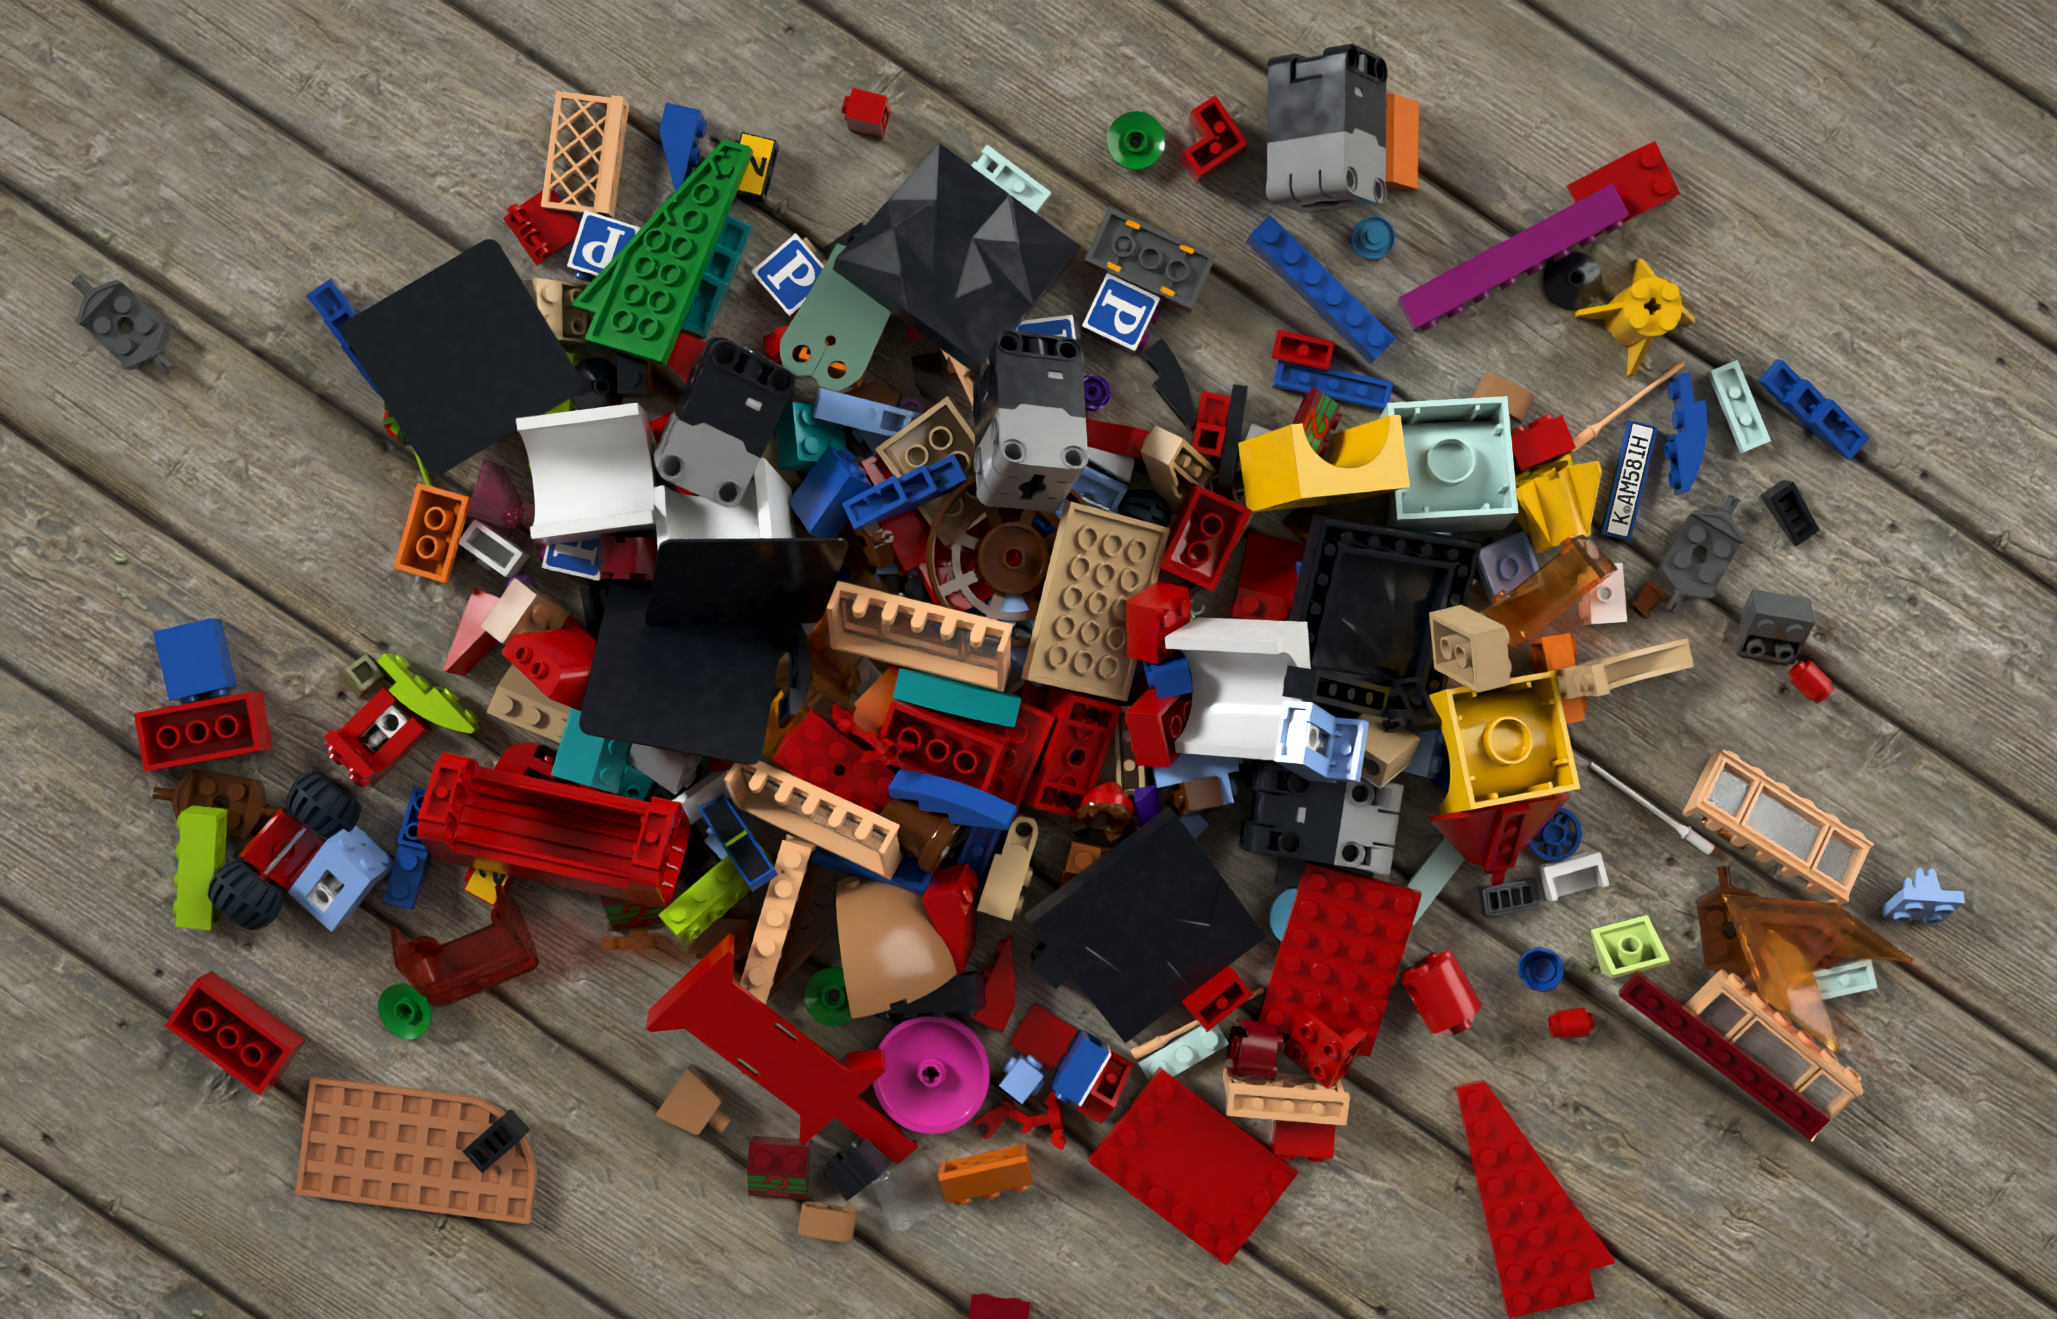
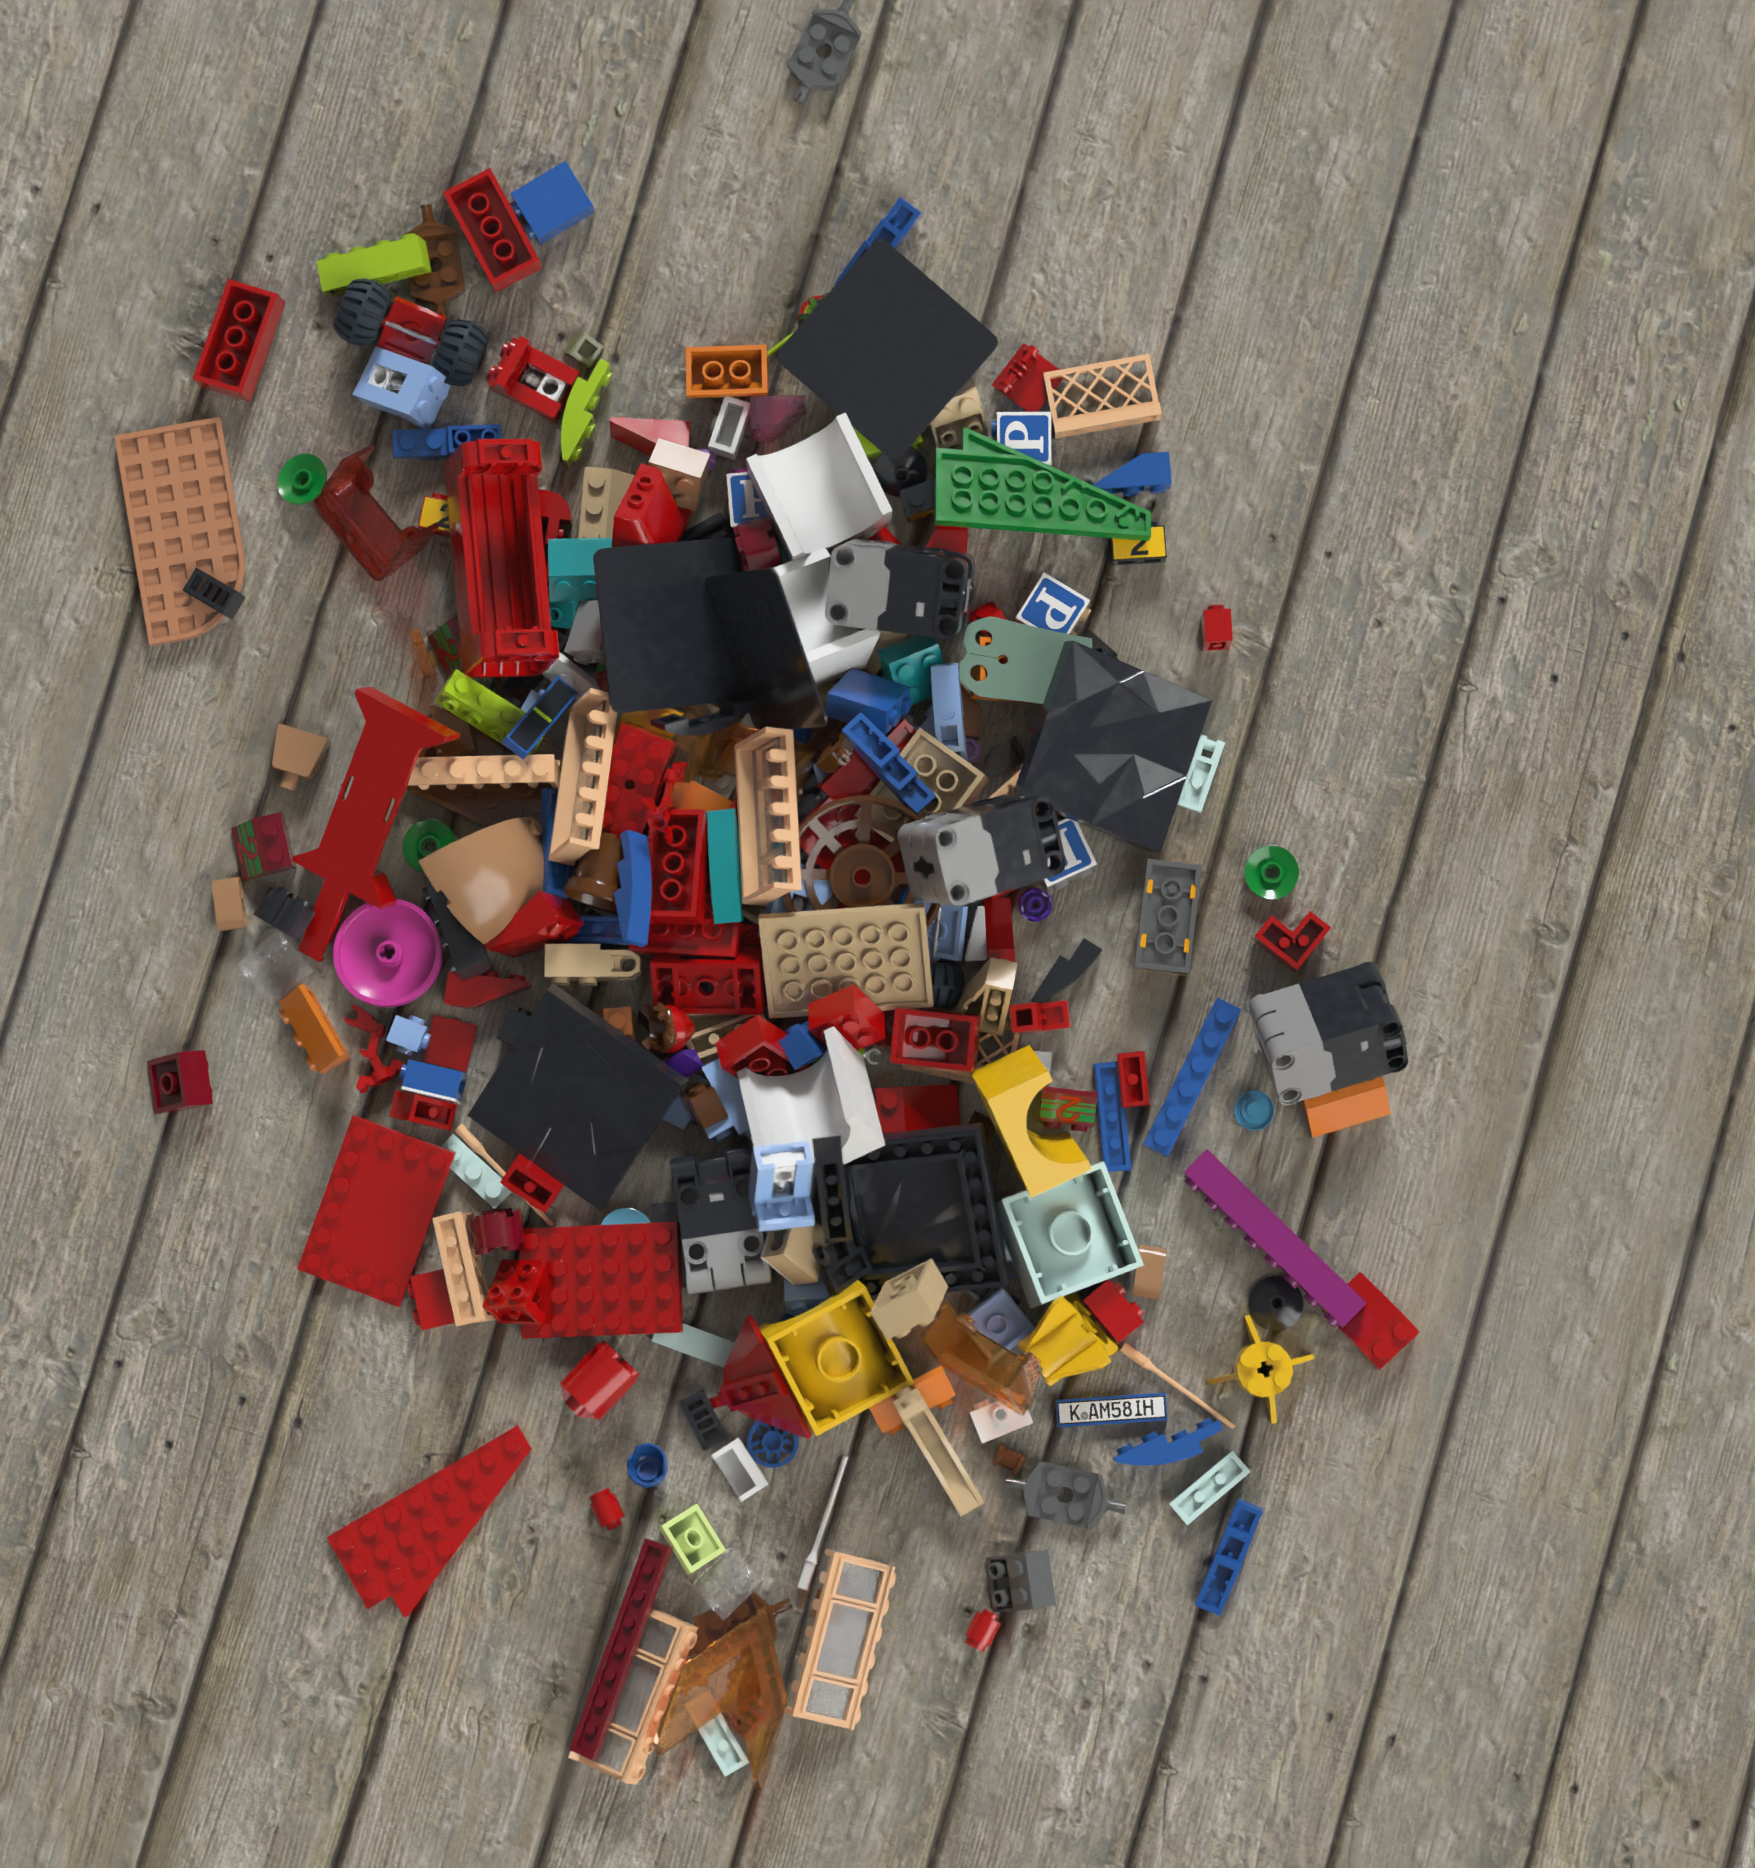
camera: 80 degrees right, 5 degrees down
teal slope [682,215,754,338] -> none
piece [1081,273,1162,356] -> none
black beam [1217,384,1248,495] -> none
black slope [1760,480,1820,546] -> none
light blue plate [1881,868,1965,925] -> none
none -> clear hinge [692,1546,763,1621]

